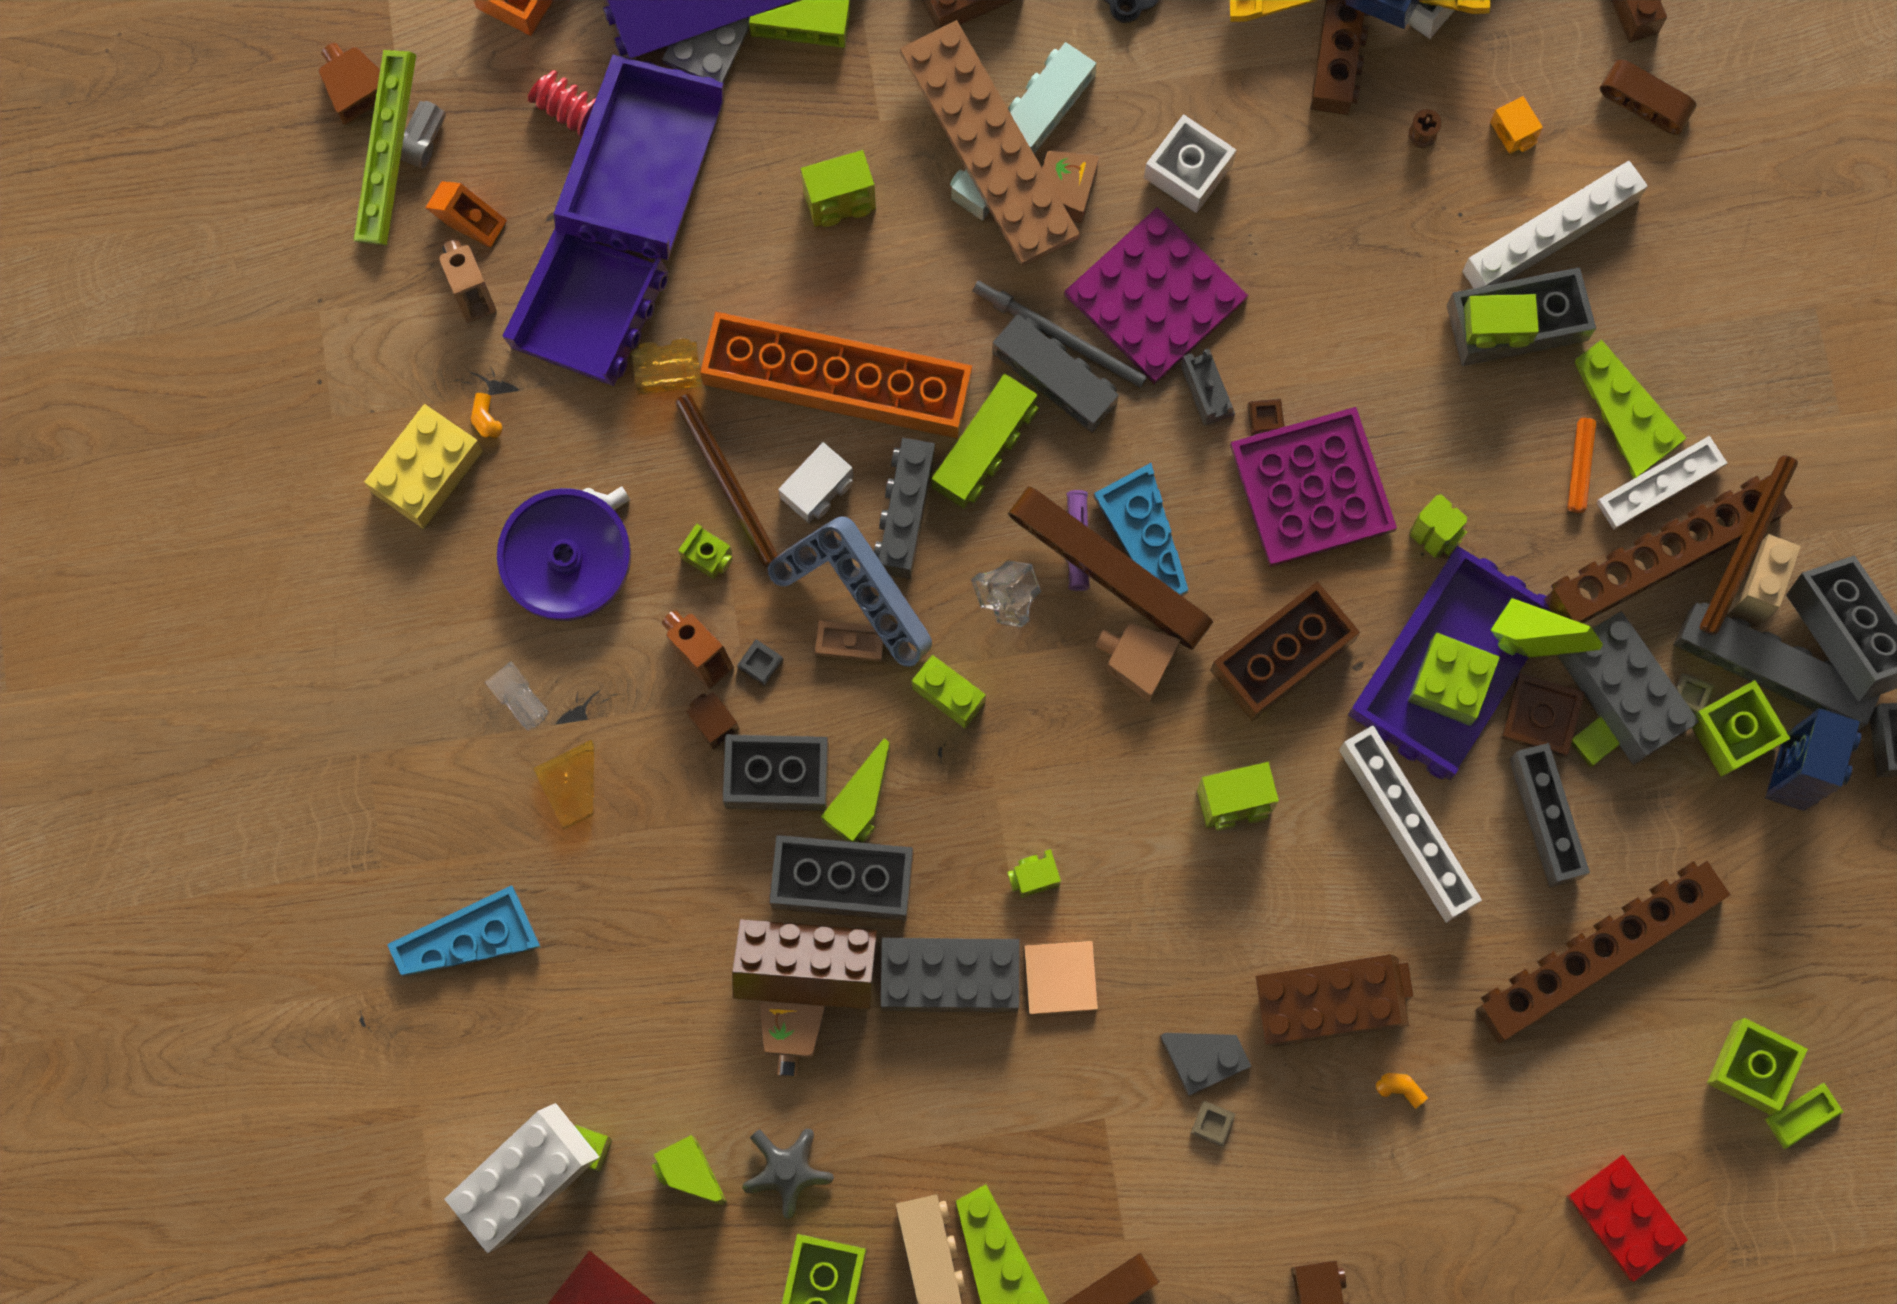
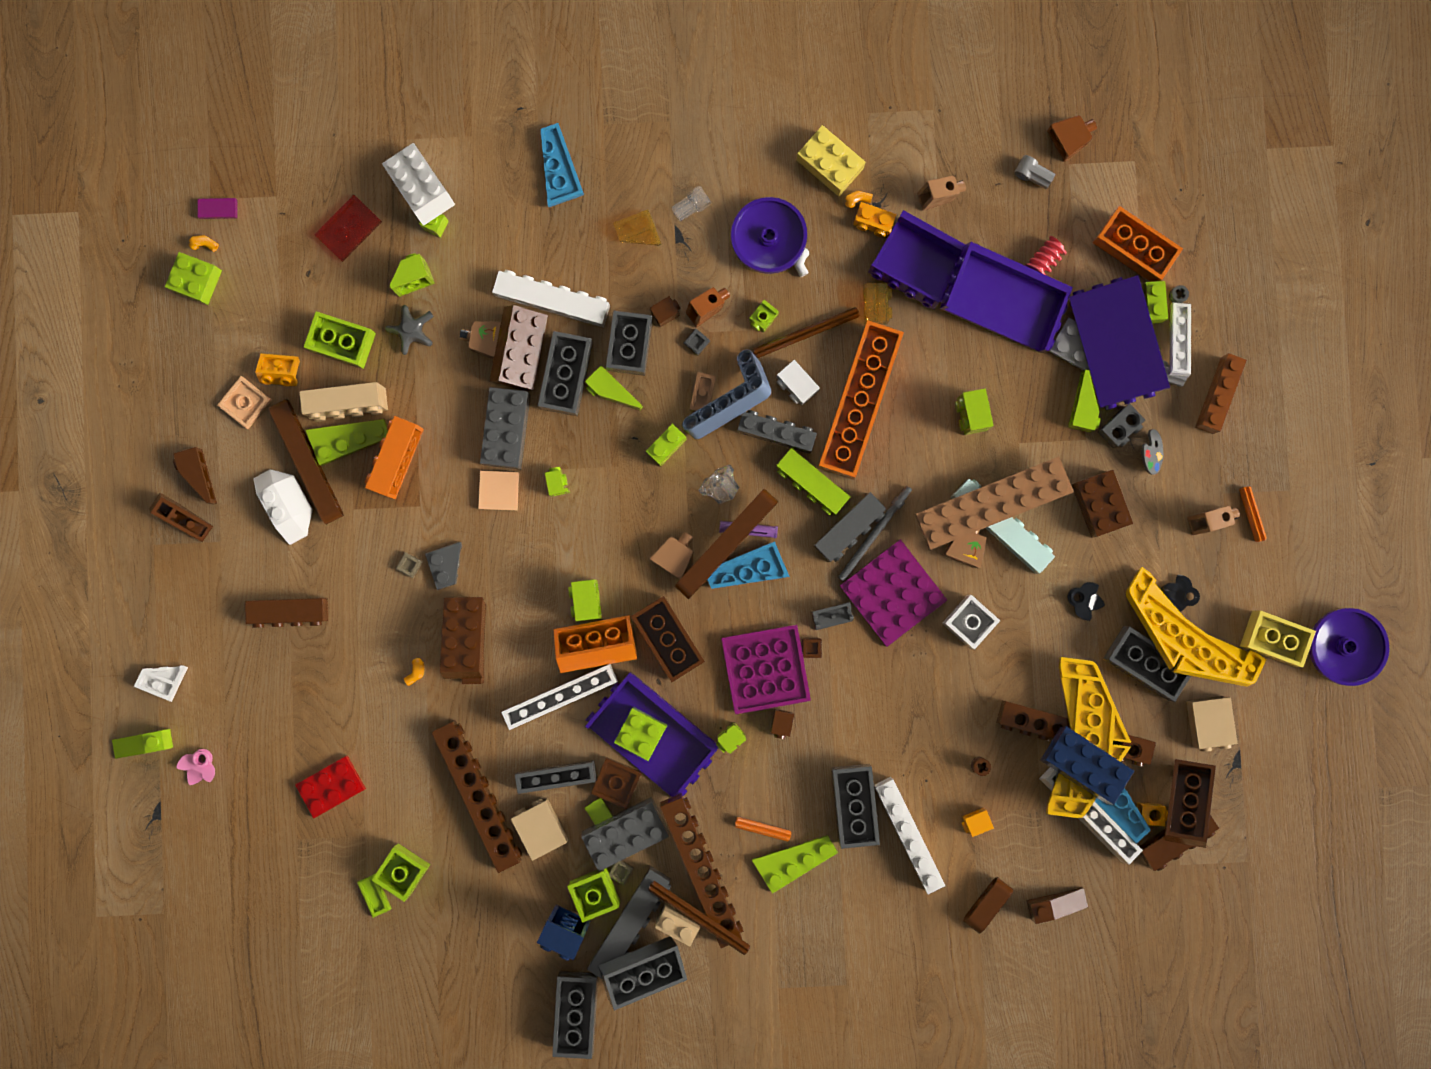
camera: 100 degrees right, 10 degrees up
lime tile [353,50,417,245] -> none
orange slope [425,181,507,247] -> none
lime brick [1464,294,1539,348] -> none
lime slope [1491,598,1603,657] -> none
white plate [1596,436,1727,530] -> none
none -> orange brick [365,416,424,499]
none -> white brick [492,270,610,328]
none -> tan brick [511,798,569,861]
none -> orange brick [554,615,637,673]
none -> reddish brown brick [770,709,794,739]
none -> light orange bracket [853,202,897,238]

